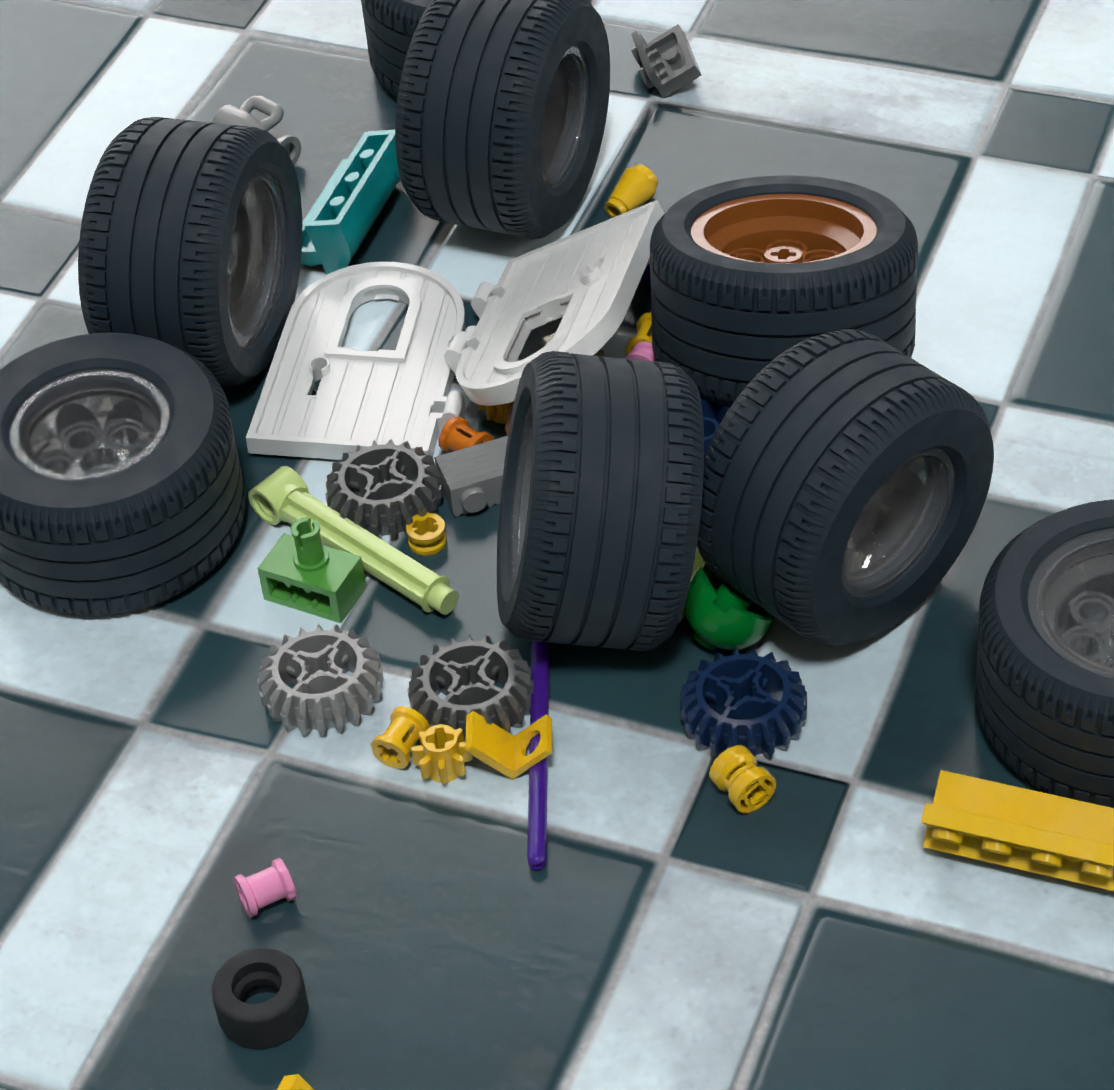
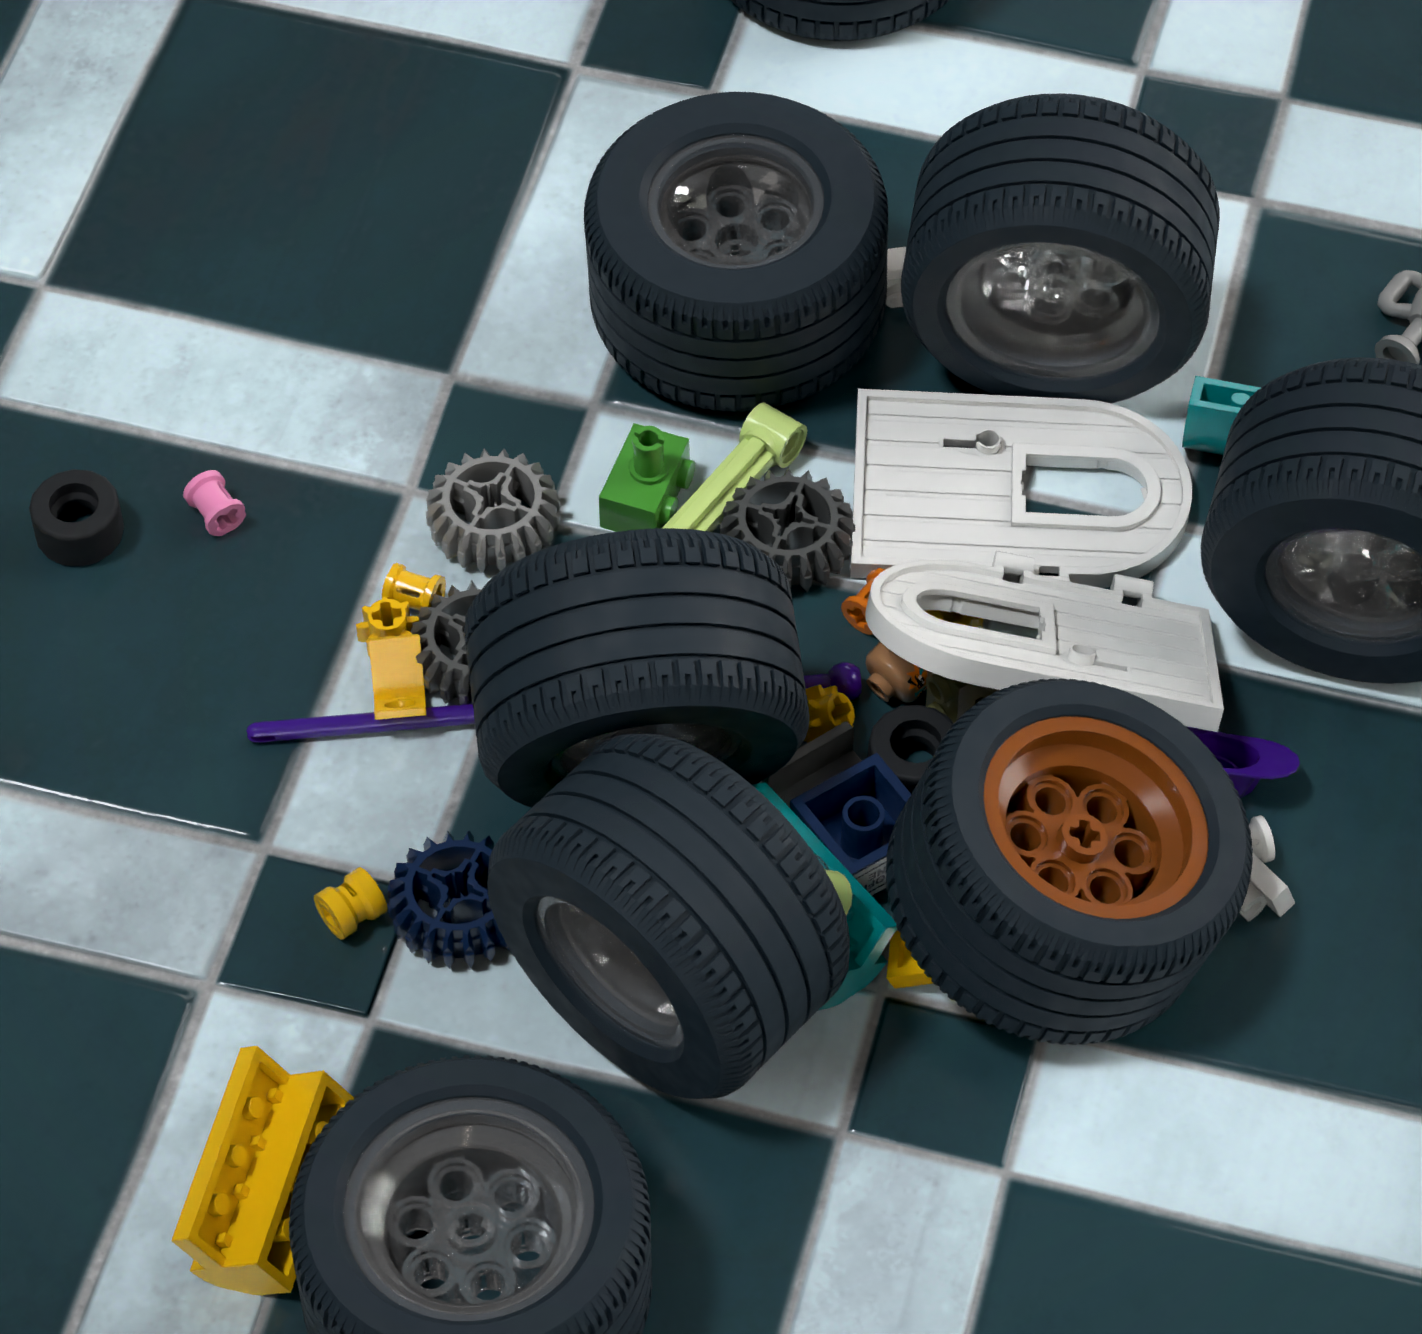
camera: 80 degrees right, 10 degrees up
light grey brick [434,436,508,517] -> none
yellow cone [604,164,658,218] -> none

